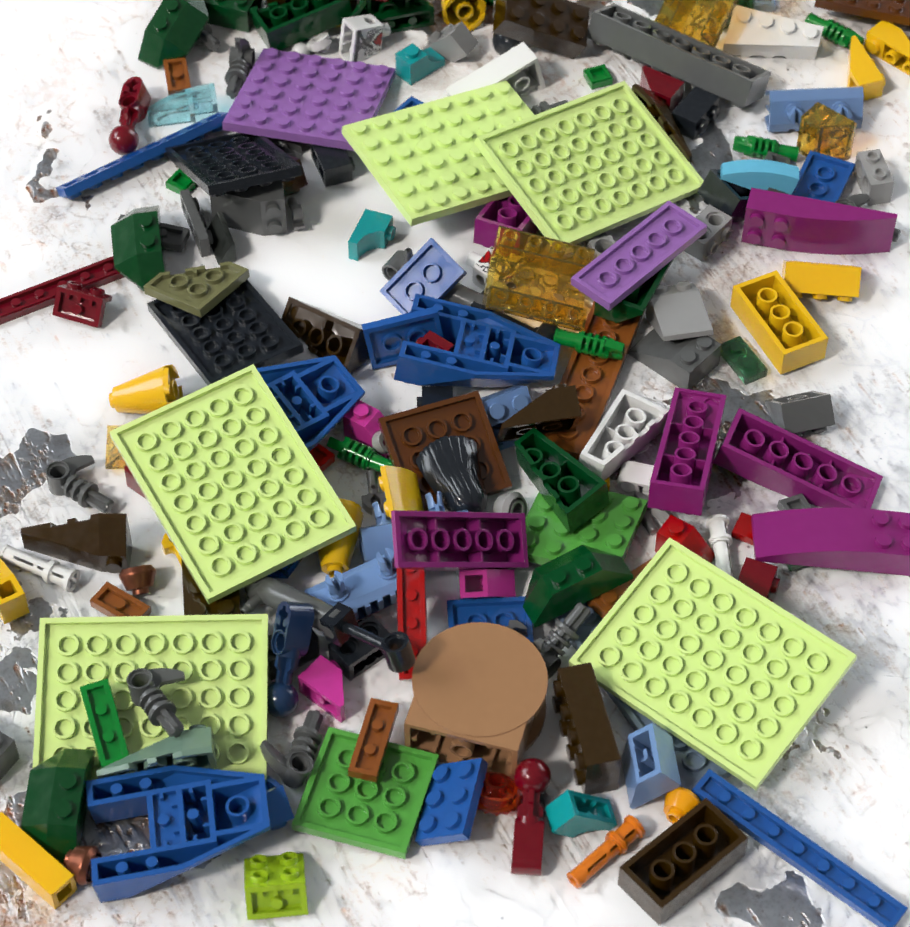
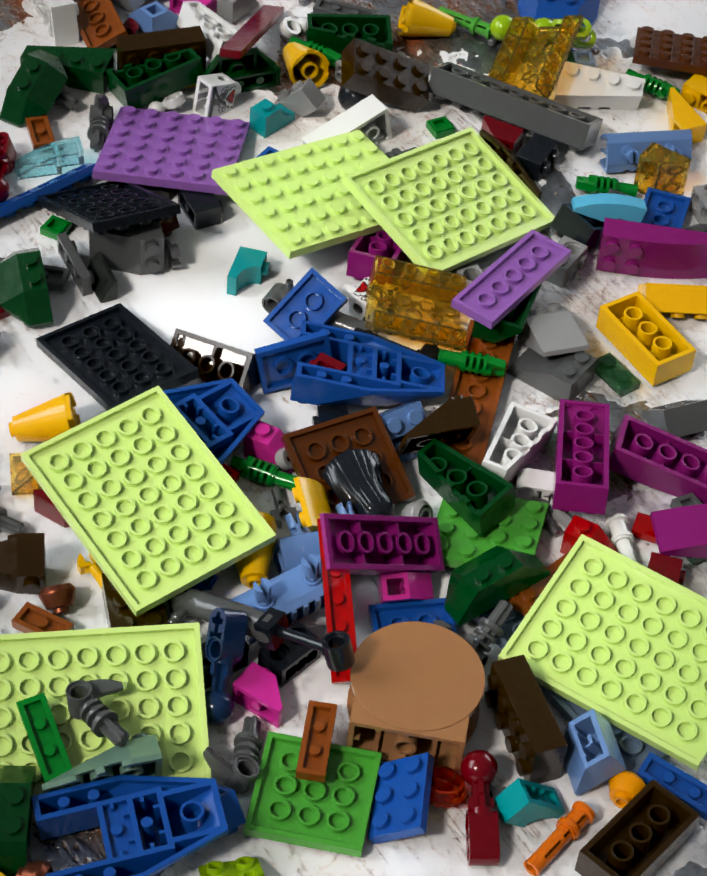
camera: 10 degrees left, 5 degrees down
olive plate [143,261,250,318] -> none

